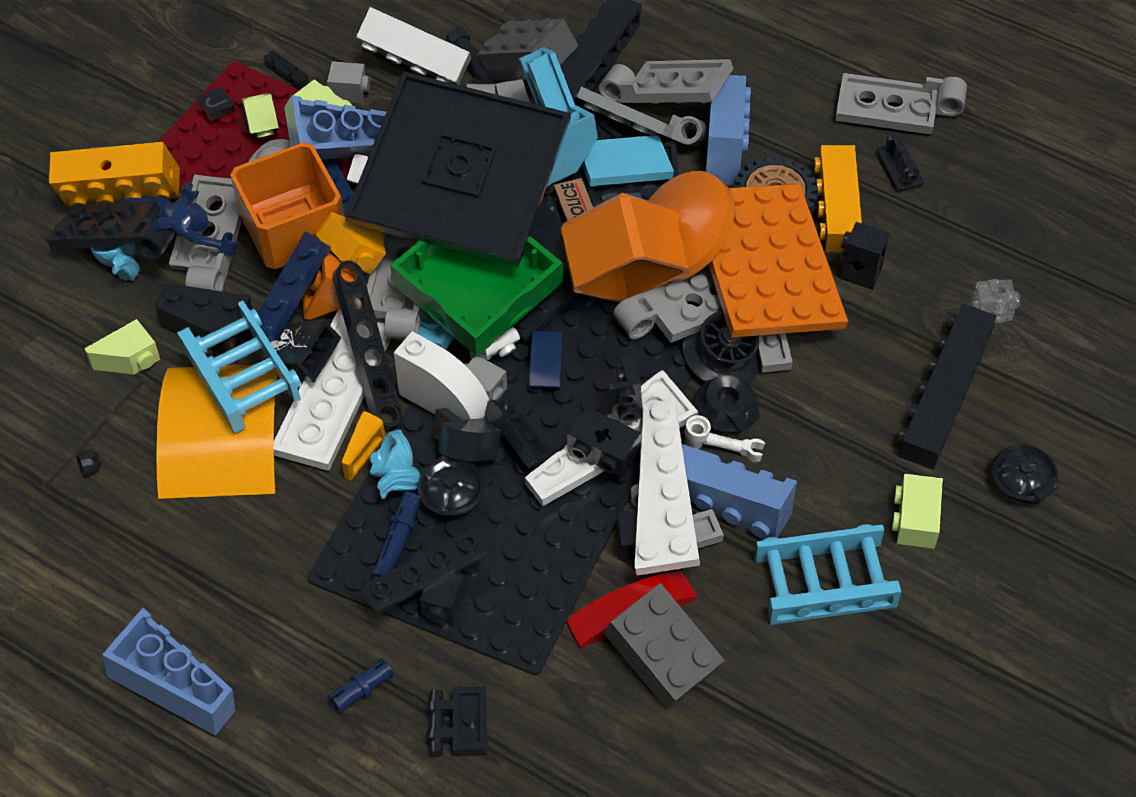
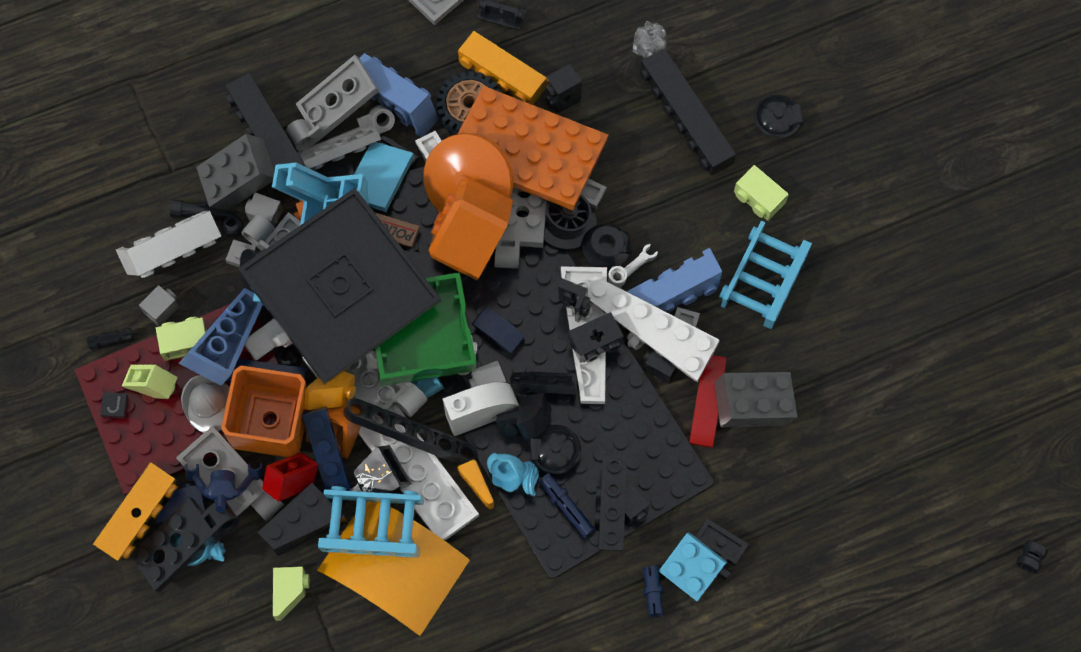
camera: 55 degrees left, 15 degrees up
none -> red brick [262,452,318,502]
none -> medium azure plate [659,532,727,601]

